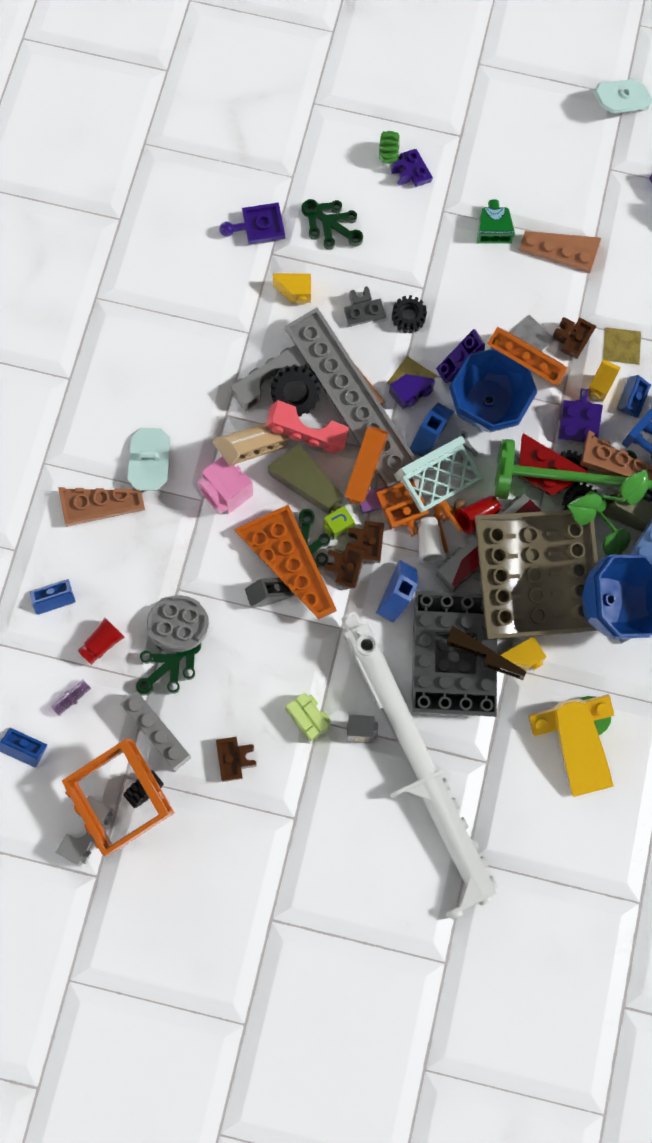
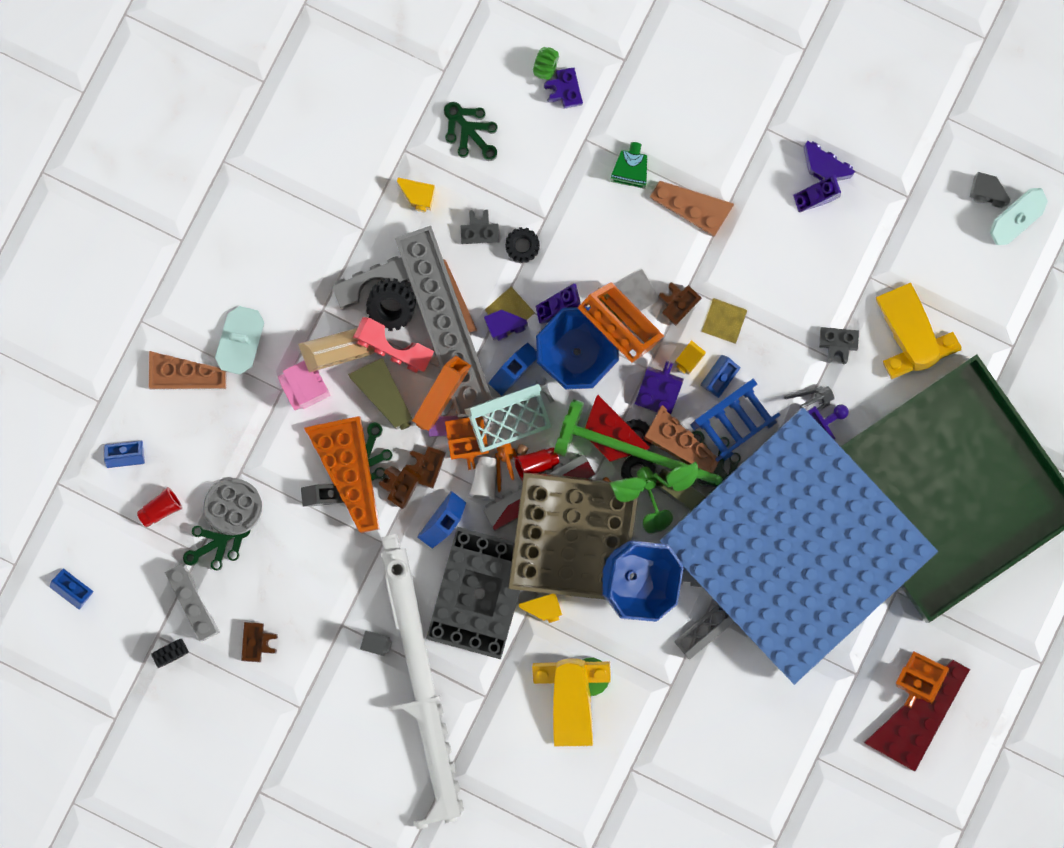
camera: 20 degrees right, 10 degrees up
clear purple pin [51,679,91,717] -> none
light grey arch [55,795,114,866] -> none
orange window [62,739,175,856] -> none
dark purple plate [219,202,285,245] -> none
yellowish green brick [285,692,331,742] -> none
lime brick [323,506,355,540] -> none
dark brown slope [447,625,526,680] -> none
light aqua shield [594,79,652,113] -> none

